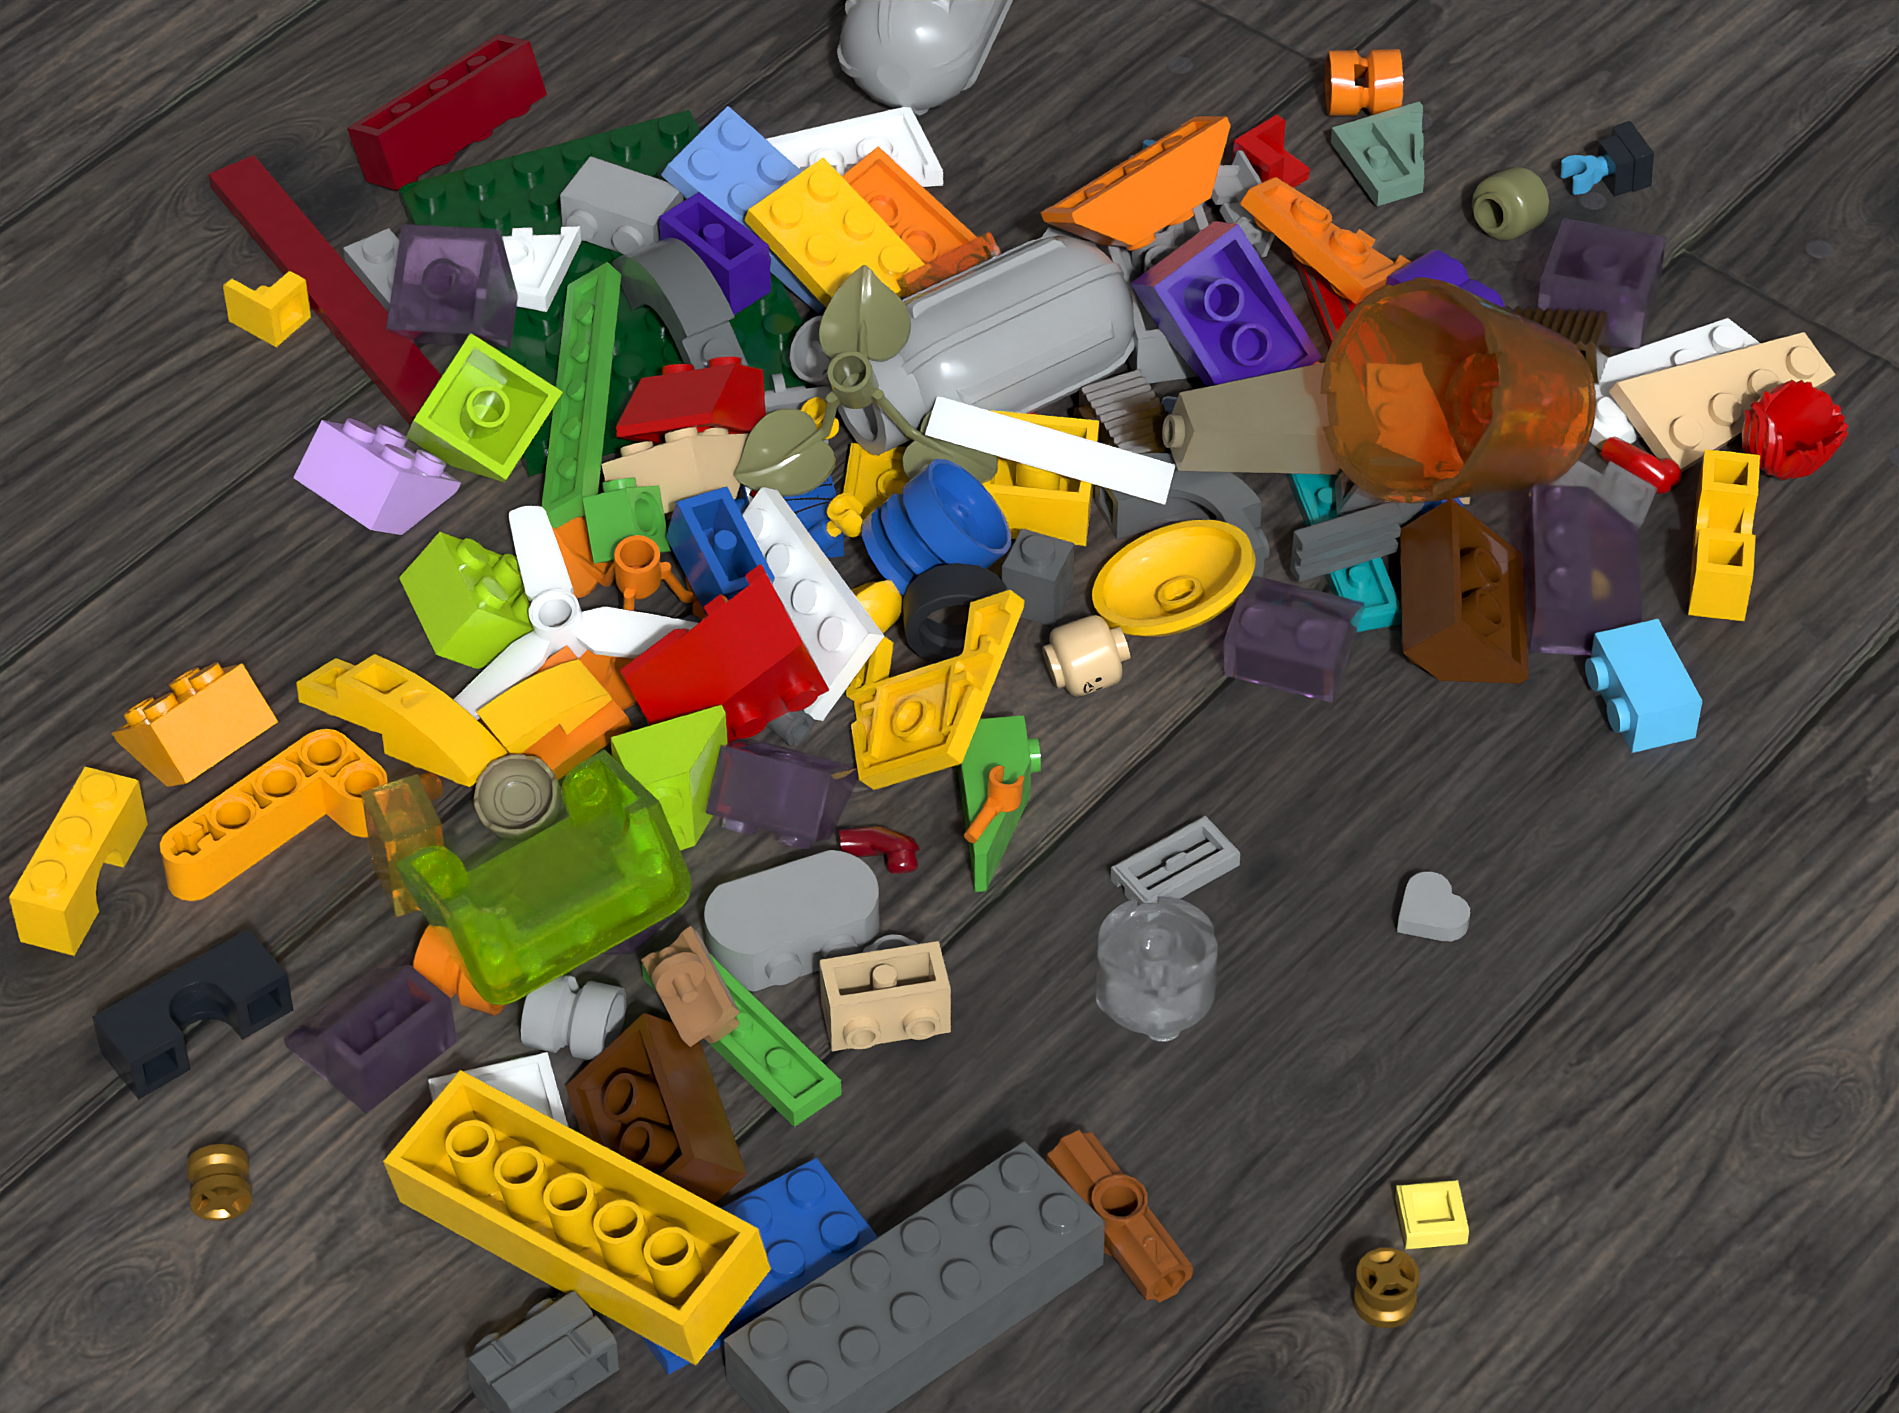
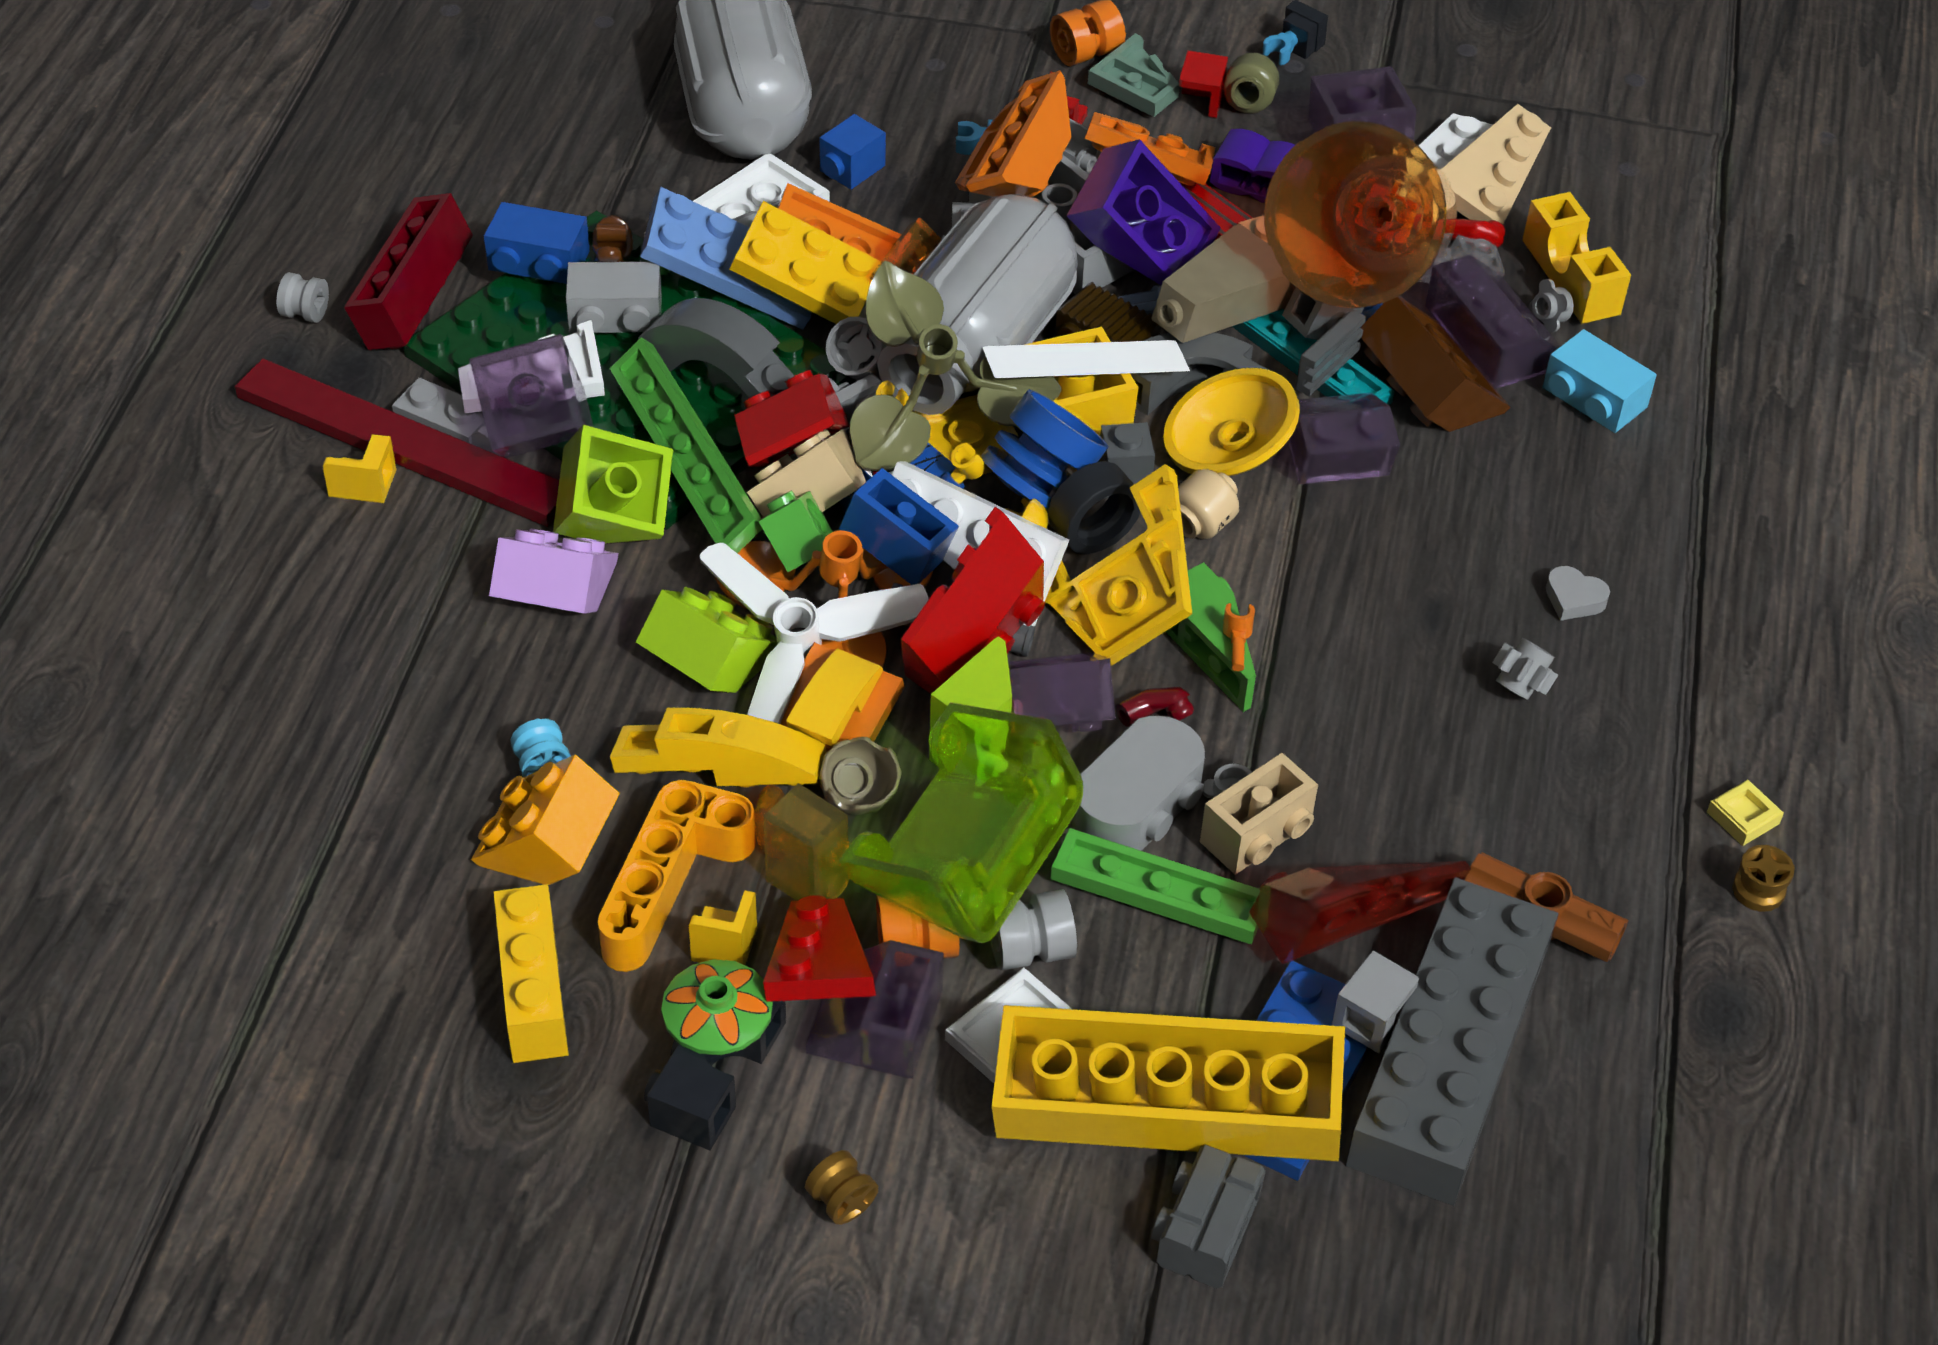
camera: 30 degrees left, 0 degrees up
reddish brown slope [566,1013,747,1205] -> none
medium nougat hips [641,926,740,1047] -> none
dark purple brick [659,192,771,315] -> none
clear brick [1096,896,1218,1042] -> none
light grey tile [1111,816,1240,918] -> none
red hair [1742,379,1849,481] -> none
none -> light grey wheel [276,272,329,323]
none -> blue brick [484,202,590,284]
none -> medium azure wheel [510,719,571,777]
none -> reddish brown piece [592,215,634,262]
none -> bright green dish [661,959,773,1055]
none -> yellow panel [689,890,757,965]
none -> red wing [763,895,876,1002]
none -> blue brick [819,114,886,189]
none -> red panel [1179,50,1228,118]
none -> clear red wedge [1249,861,1471,964]
none -> light grey panel [1332,950,1419,1054]
none -> light grey gear [1492,638,1558,700]
none -> light grey plate [1529,279,1574,332]

